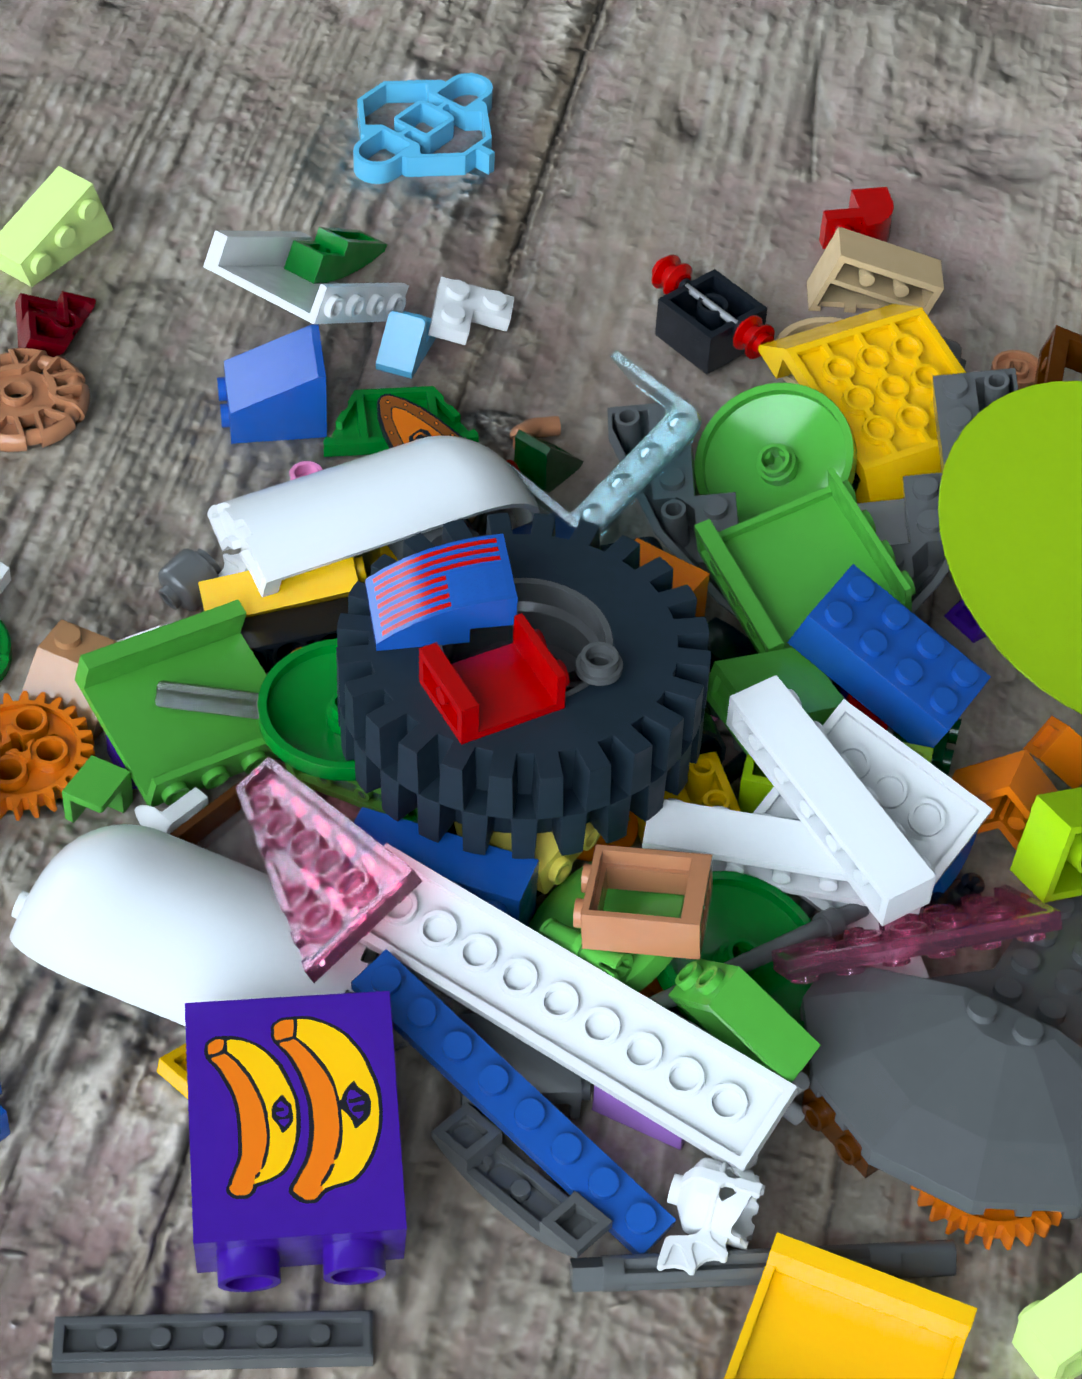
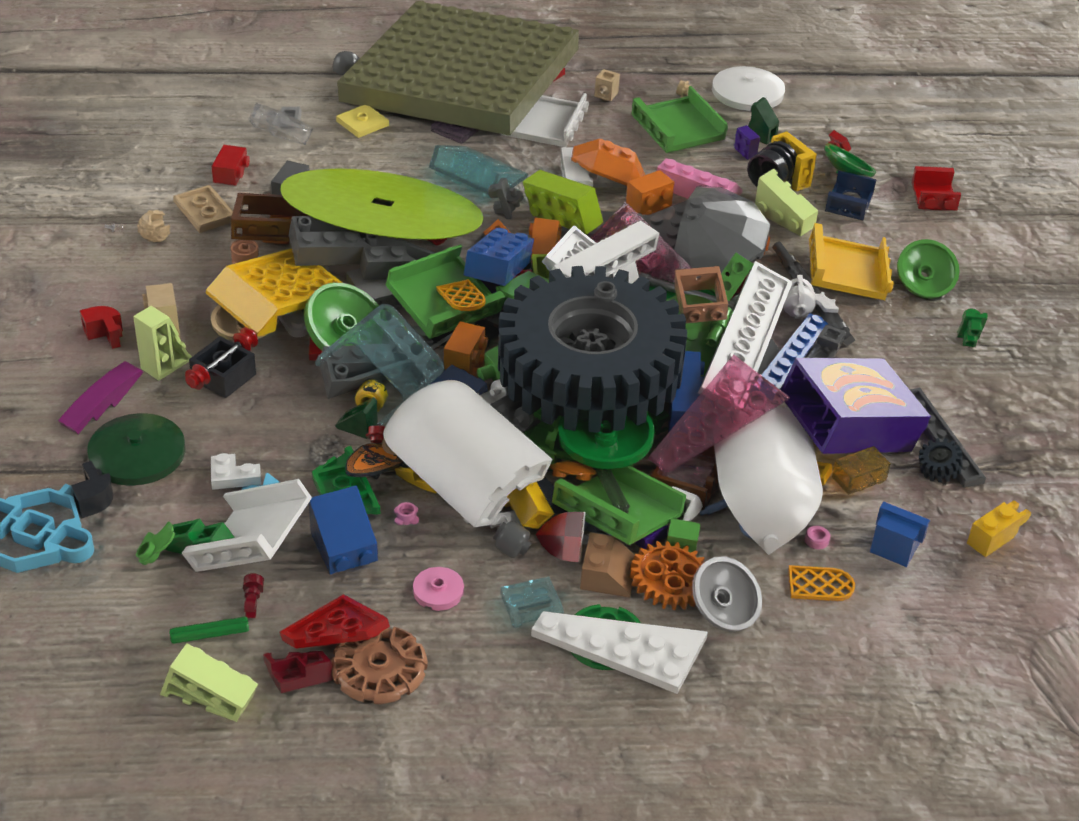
camera: 105 degrees left, 5 degrees down
blue slope [365,533,518,651] -> none
red panel [419,613,570,745] -> none
nougat arm [510,416,561,450] -> none
none -> magenta slope [58,361,143,435]
none -> black brick [71,461,113,518]
none -> dark green dish [87,413,186,486]
none -> yellowish green wedge [133,306,192,381]
none -> bright green plate [136,521,175,565]
none -> green axle [169,616,249,644]
none -> dark red piece [243,573,264,618]
none -> red plate [279,594,390,649]
none -> yellow head [355,380,388,412]
none -> bright pink plate [413,567,464,611]
none -> light orange window [436,279,486,311]
none -> clear light blue plate [500,577,564,628]
none -> bright pink tile [805,526,830,550]
none -> clear yellow brick [832,446,891,495]
none -> black wheel [919,438,963,483]

